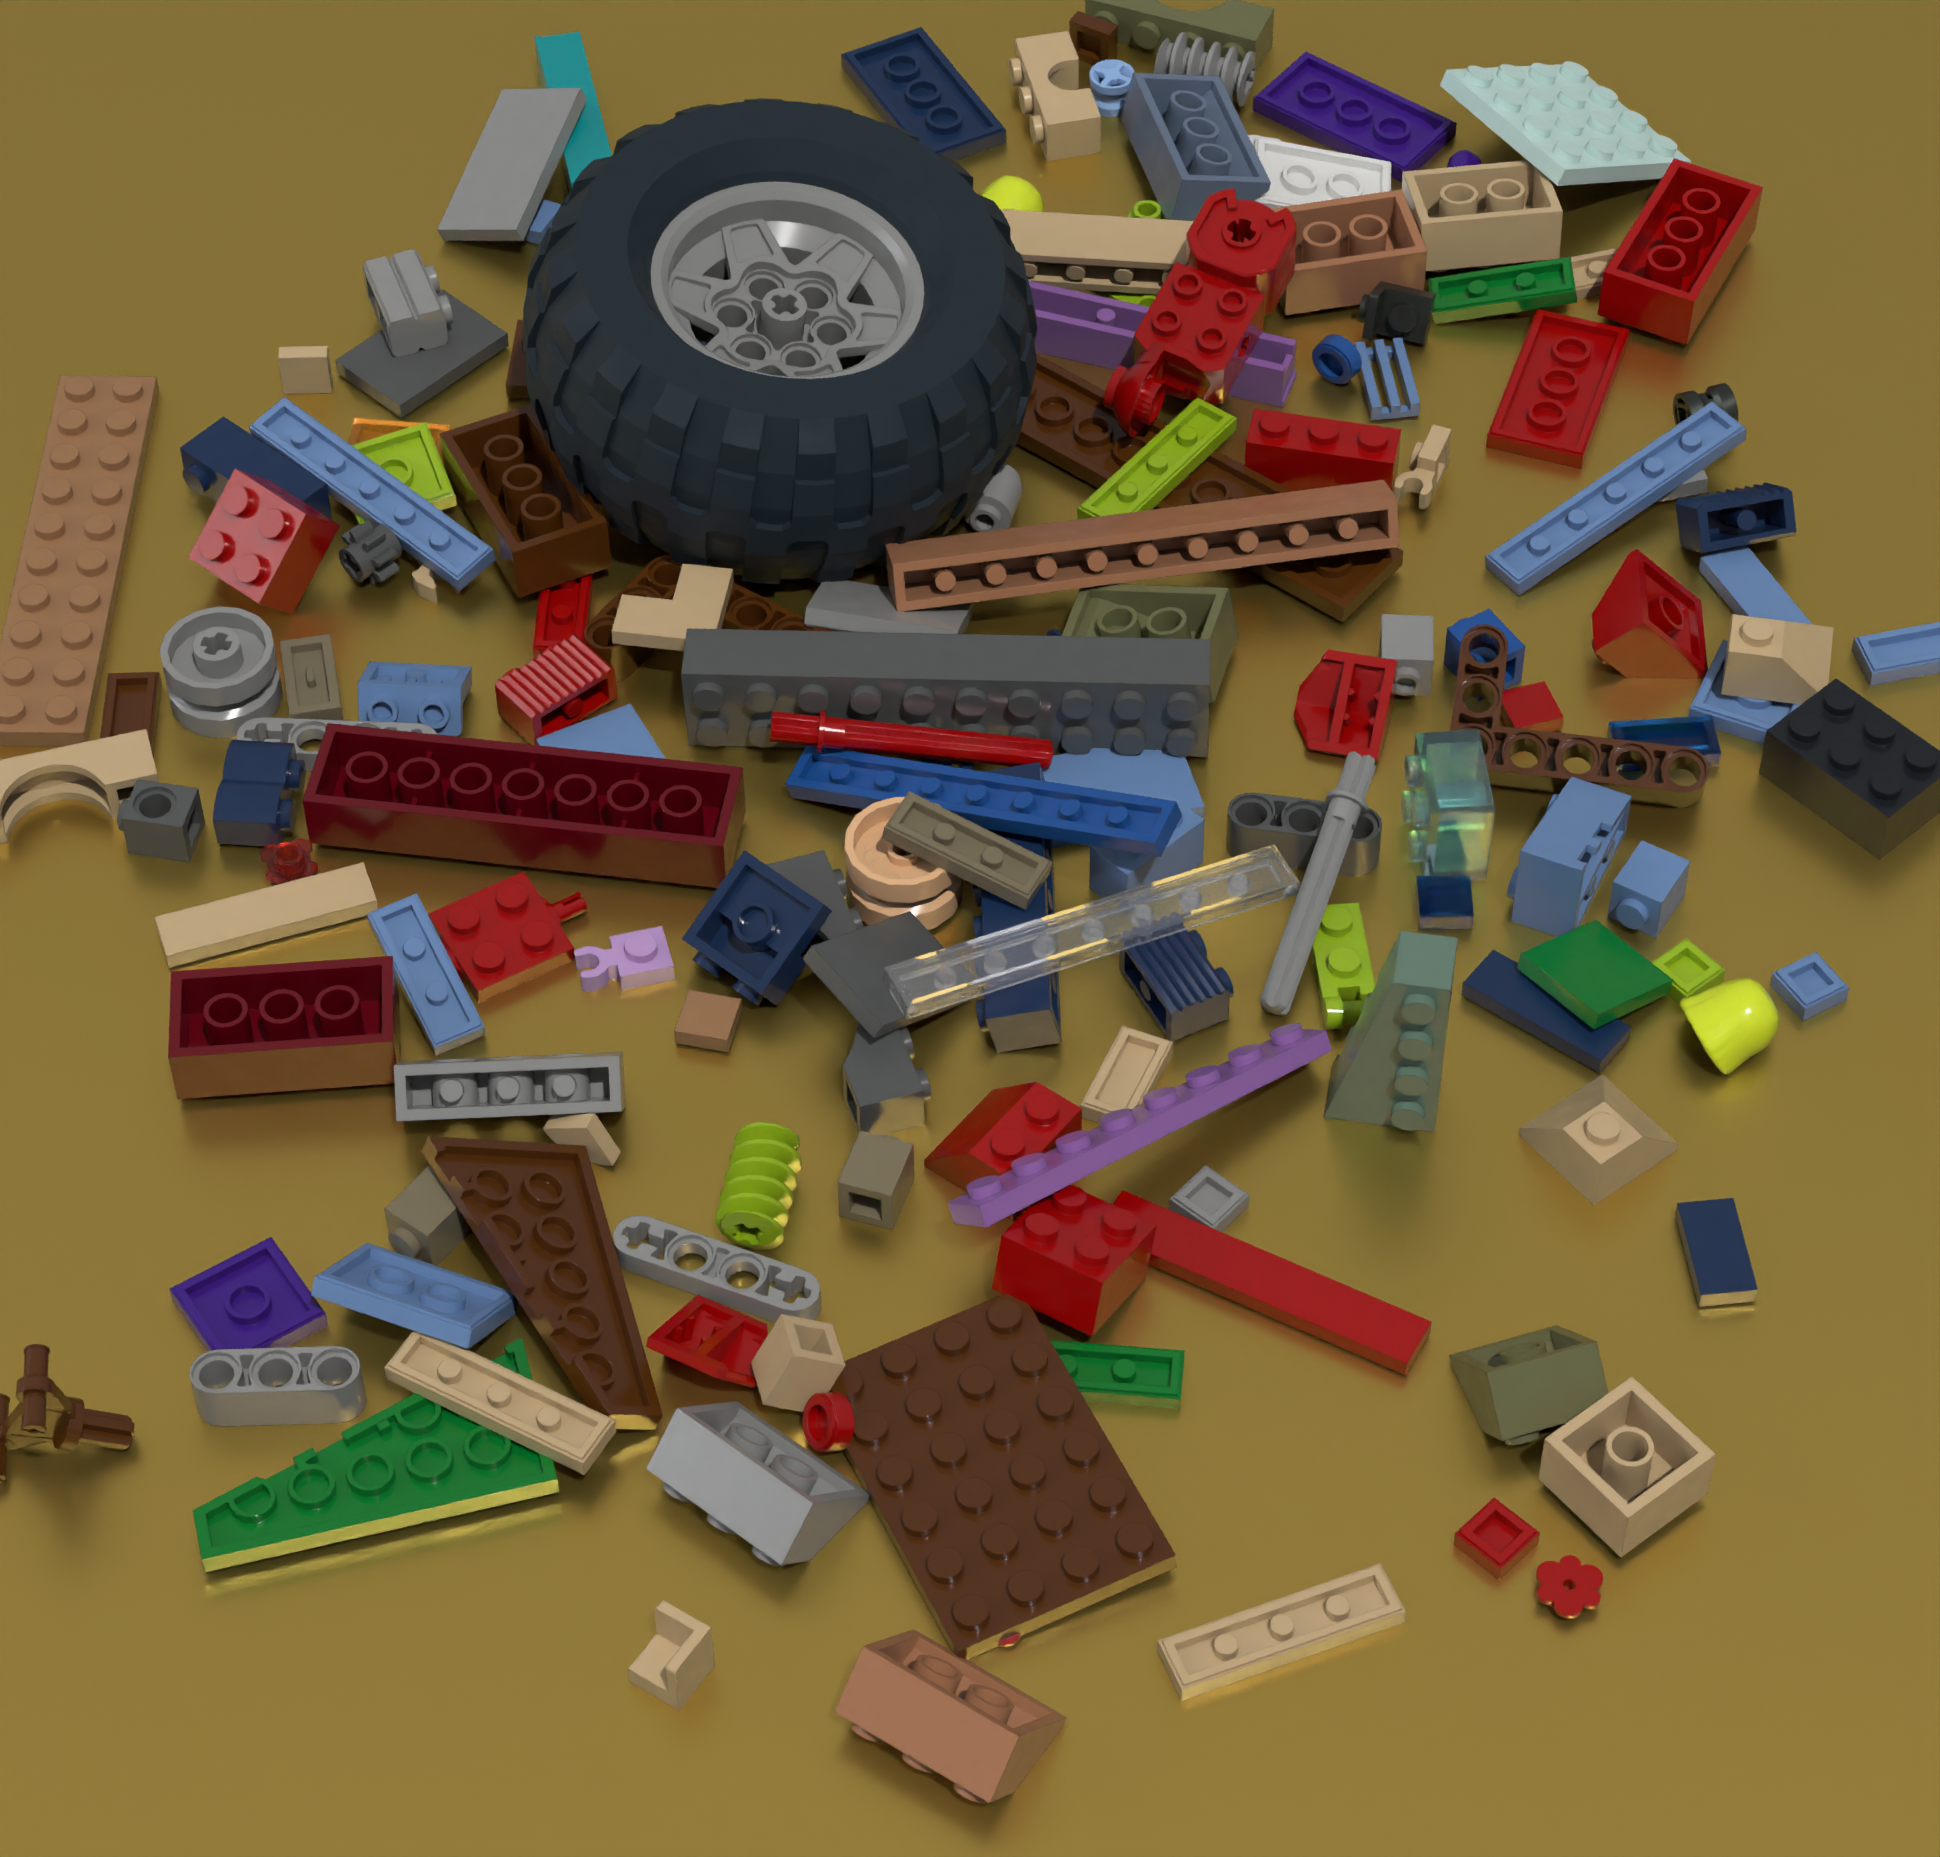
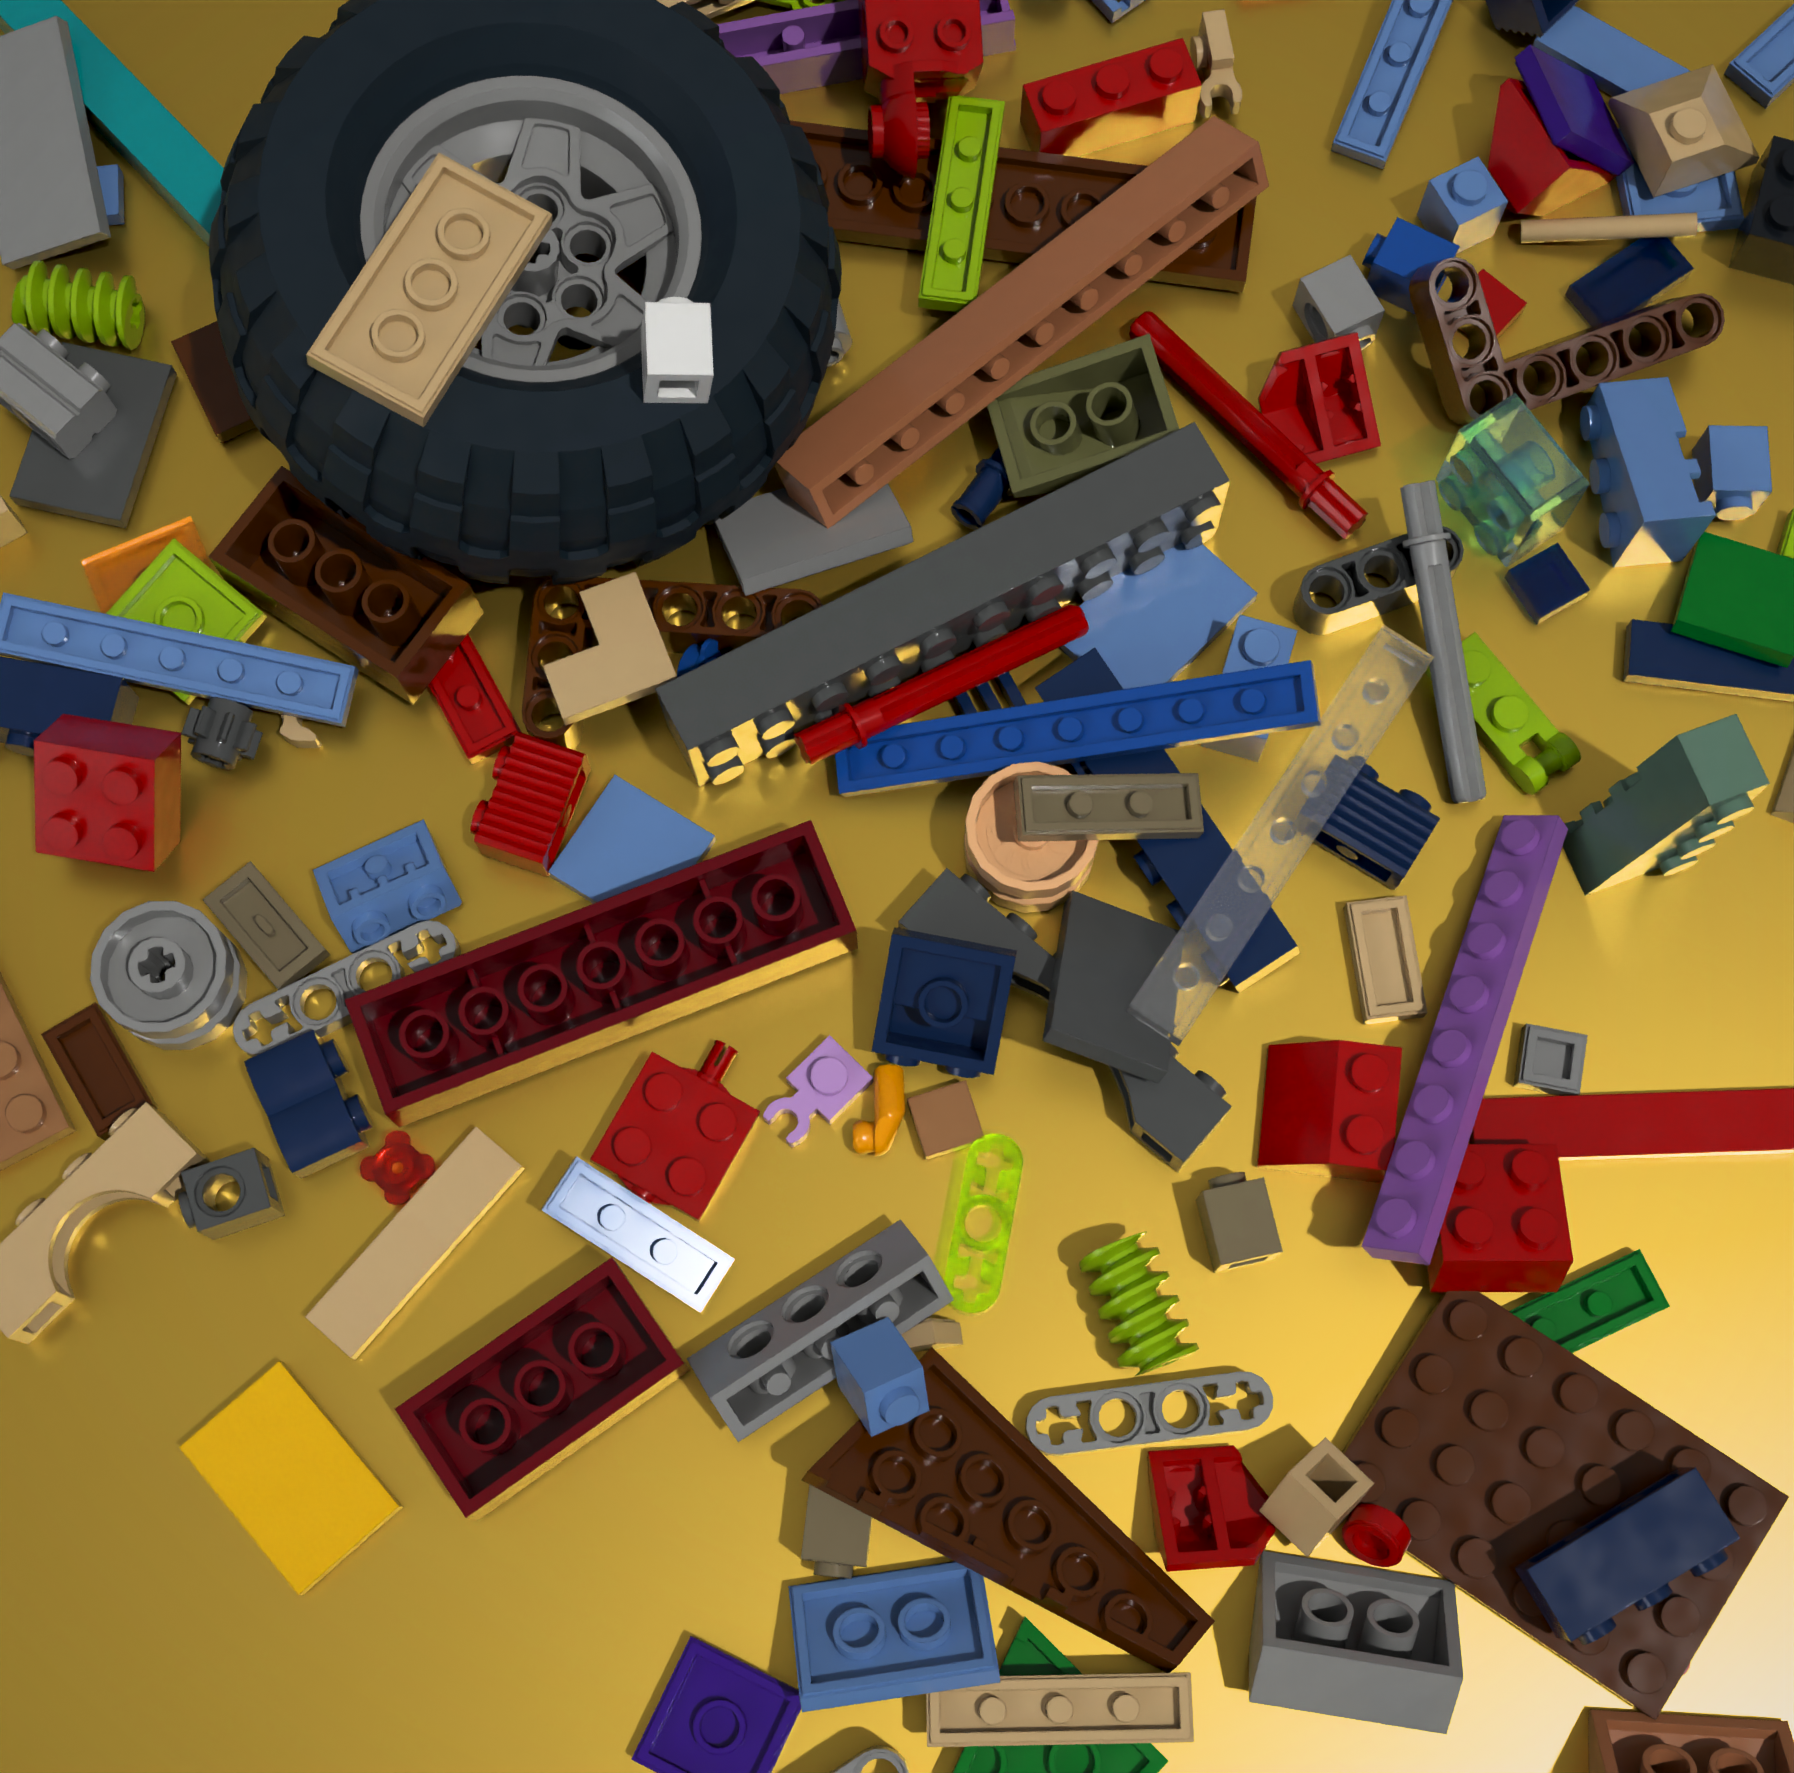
camera: 30 degrees left, 25 degrees up
none -> lime piece [12,260,145,350]
none -> yellow tile [179,1361,403,1595]
none -> tan tile [306,153,553,427]
none -> white brick [641,297,714,404]
none -> medium blue brick [830,1317,930,1437]
none -> light orange arm [853,1064,905,1157]
none -> clear neon green beam [944,1134,1023,1316]
none -> red axle [1129,311,1368,539]
none -> medium blue brick [1417,156,1508,254]
none -> dark purple tile [1514,45,1634,176]
none -> dark blue brick [1514,1467,1741,1645]
none -> tan bar [1520,212,1697,243]

